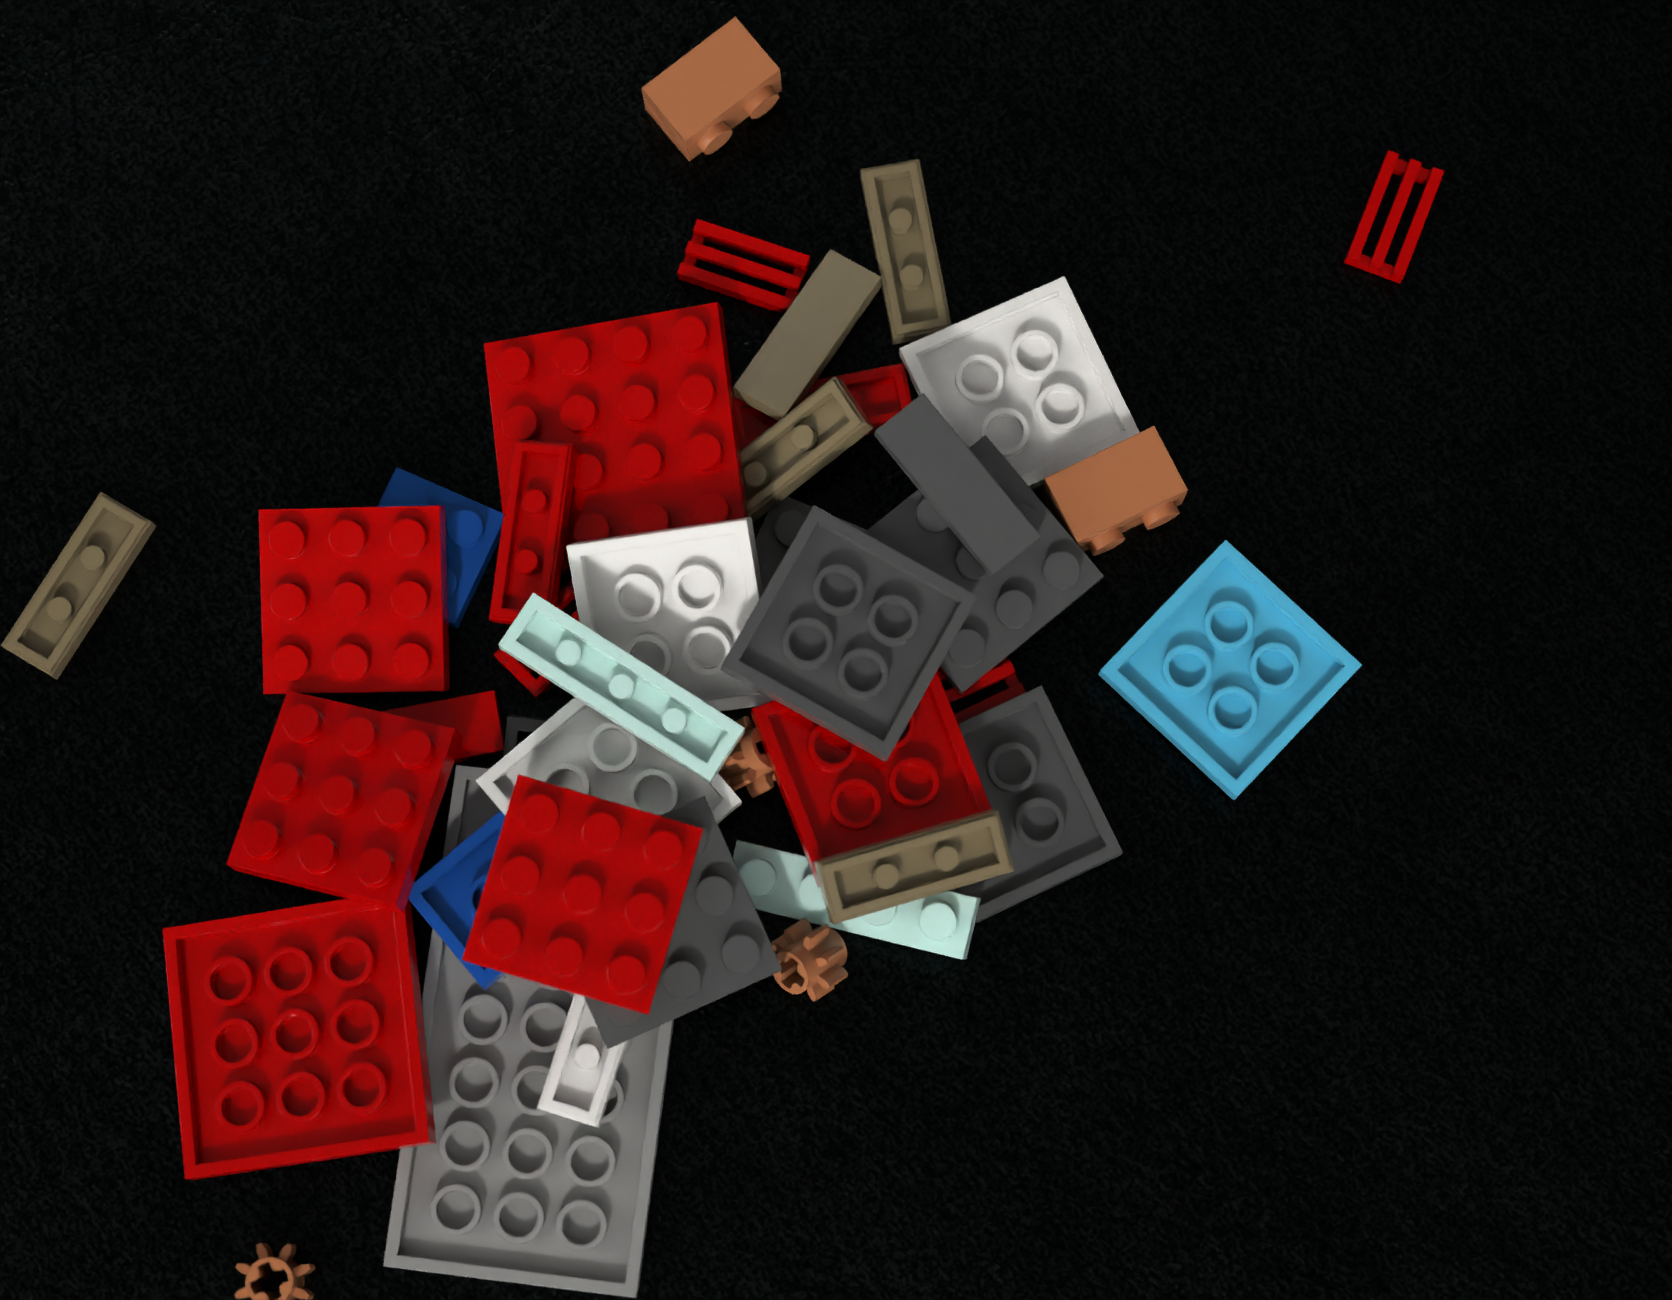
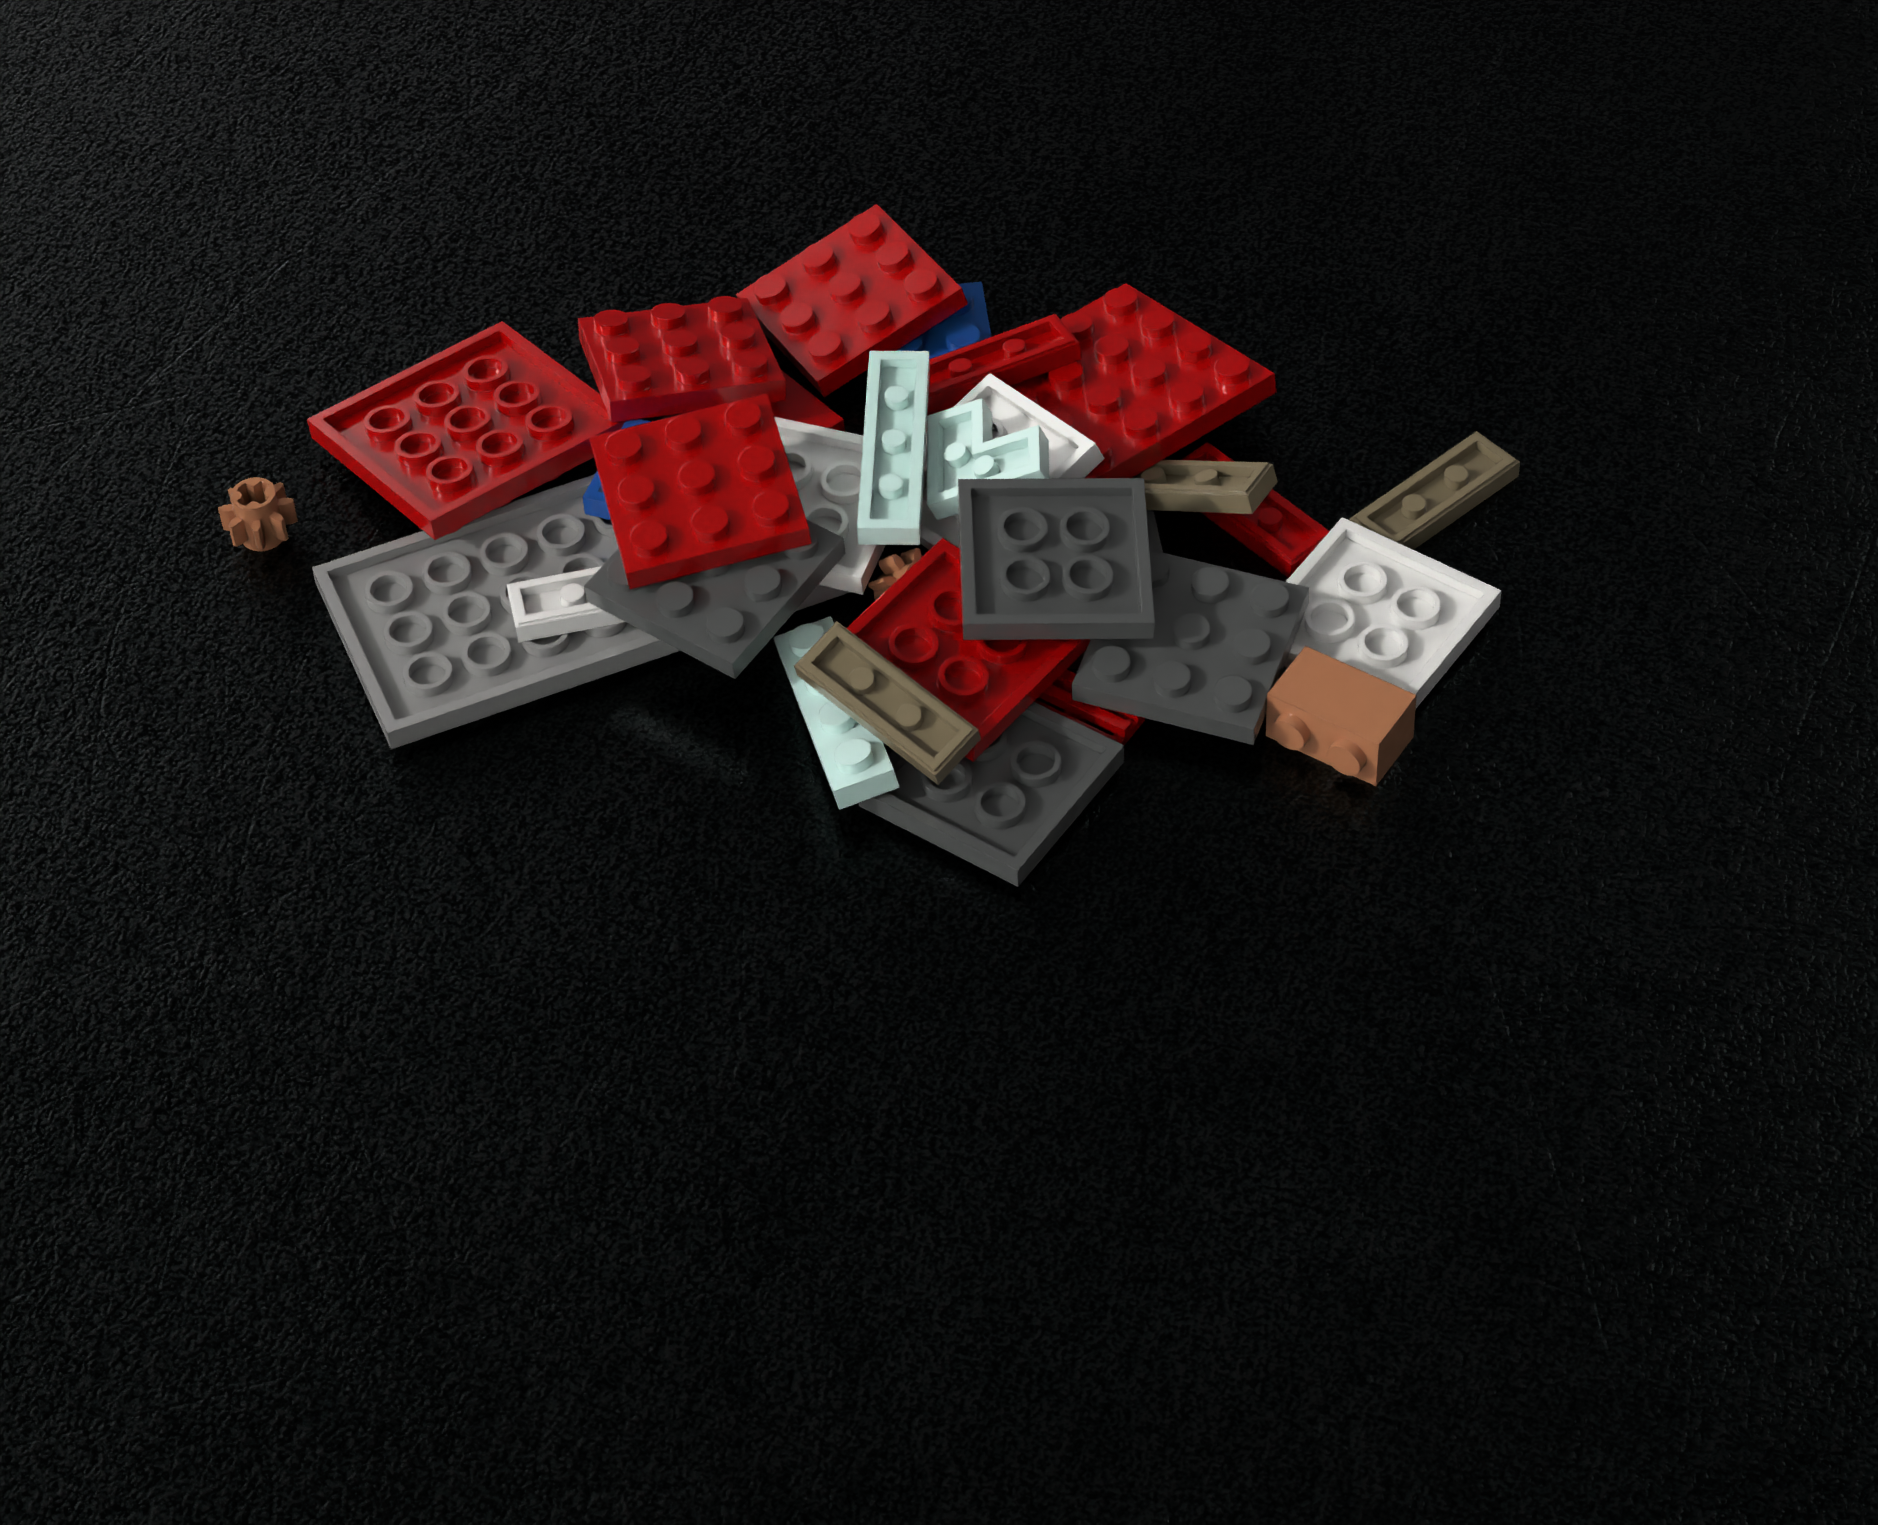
camera: 60 degrees right, 30 degrees down
dark tan tile [1,492,156,680] -> none
nougat brick [642,16,782,161] -> none
red tile [677,219,810,314] -> none
dark tan tile [733,249,881,421] -> none
nougat gear [771,918,848,1001] -> none
dark grey tile [874,393,1041,578] -> none
medium azure plate [1098,540,1362,800] -> none
red tile [1344,150,1444,284] -> none
none -> light aqua plate [927,398,1050,520]

